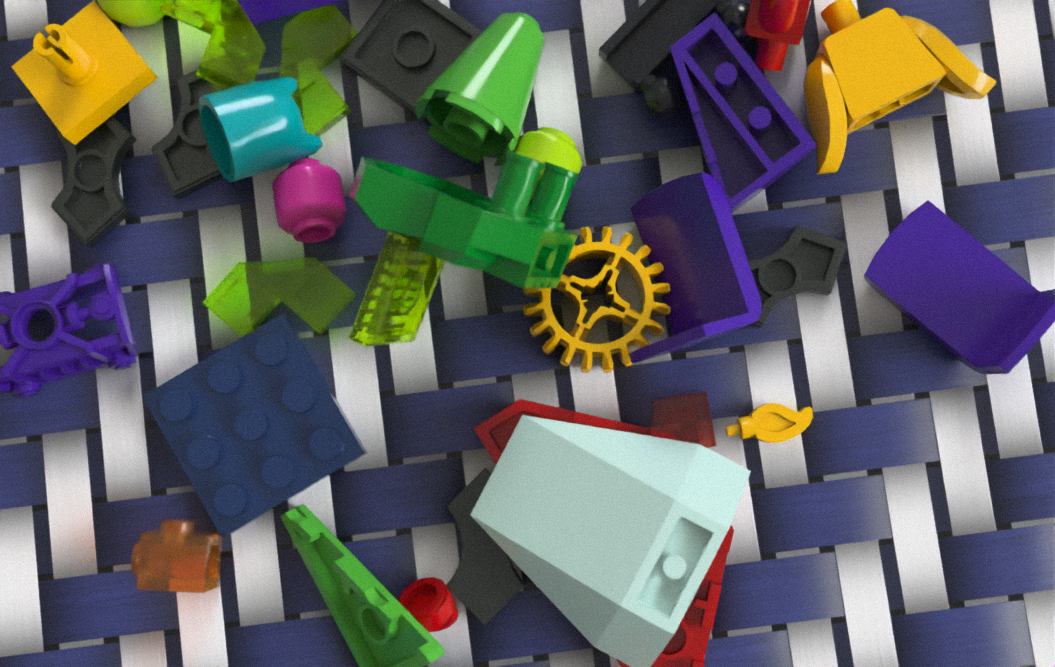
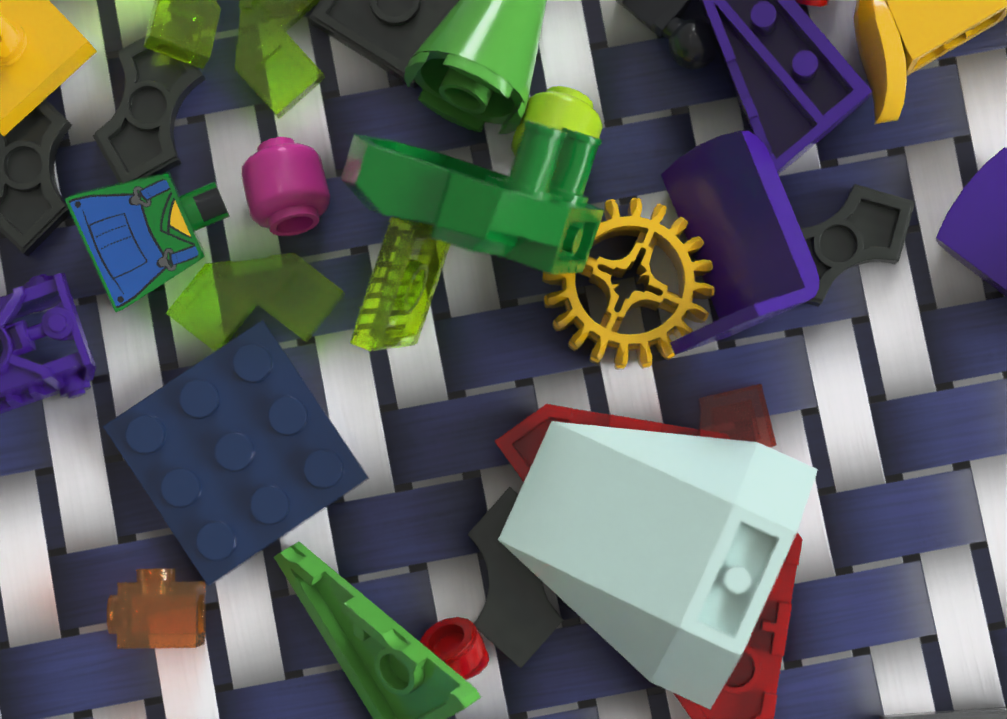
camera: 15 degrees left, 0 degrees up
teal piece [199,77,323,183] -> none
yellow piece [725,403,813,443] -> none
none -> torso [64,172,230,313]

